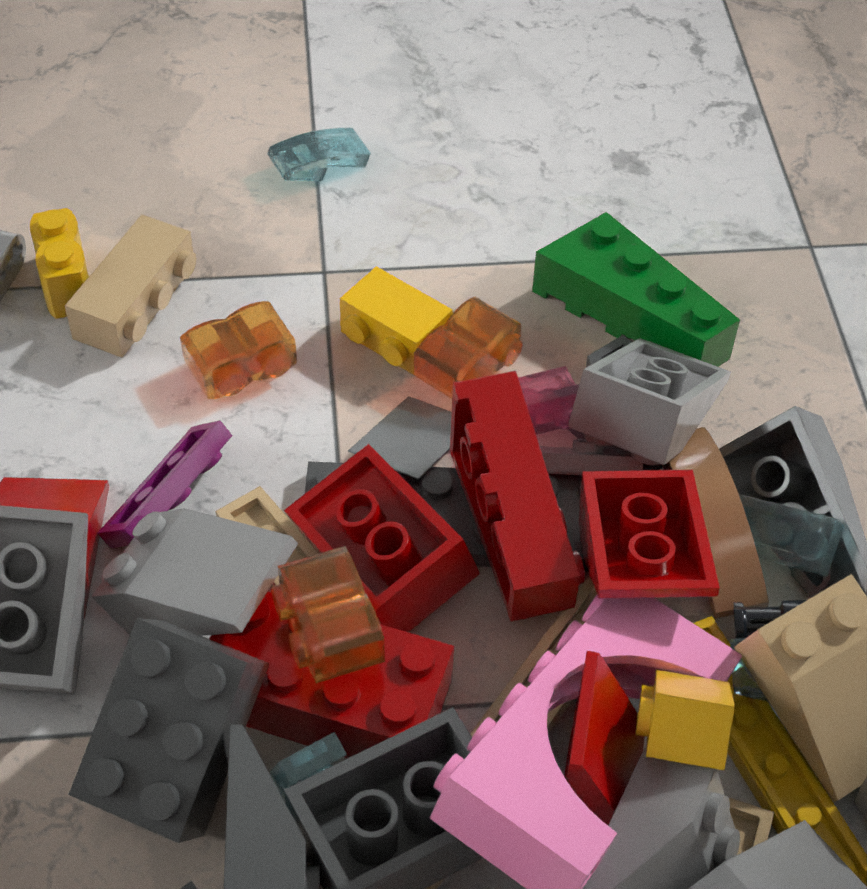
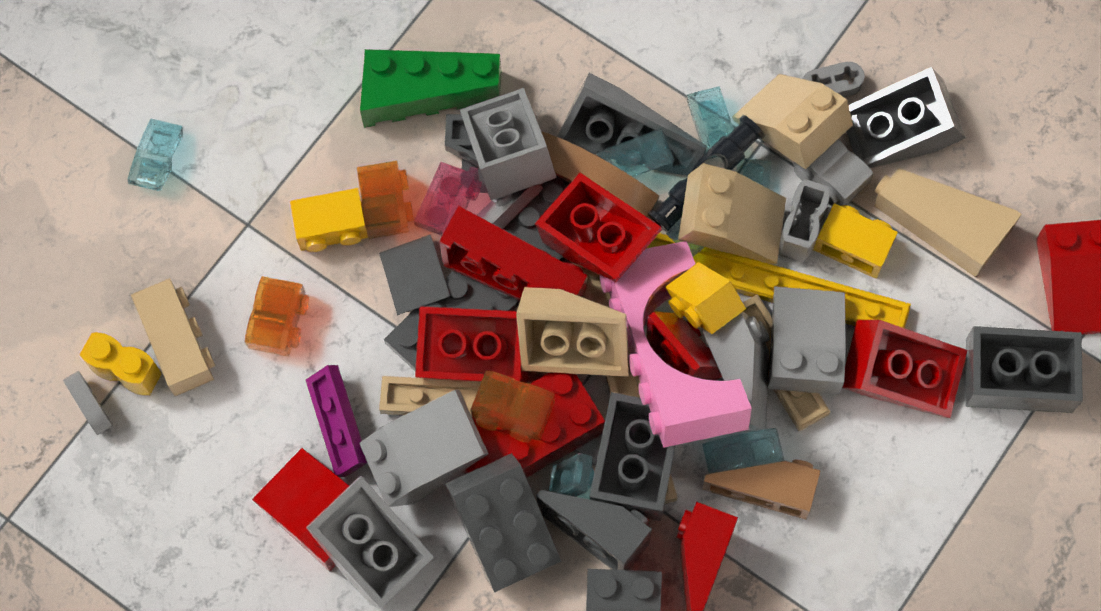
camera: 45 degrees left, 20 degrees up
none -> tan slope [516,287,629,377]

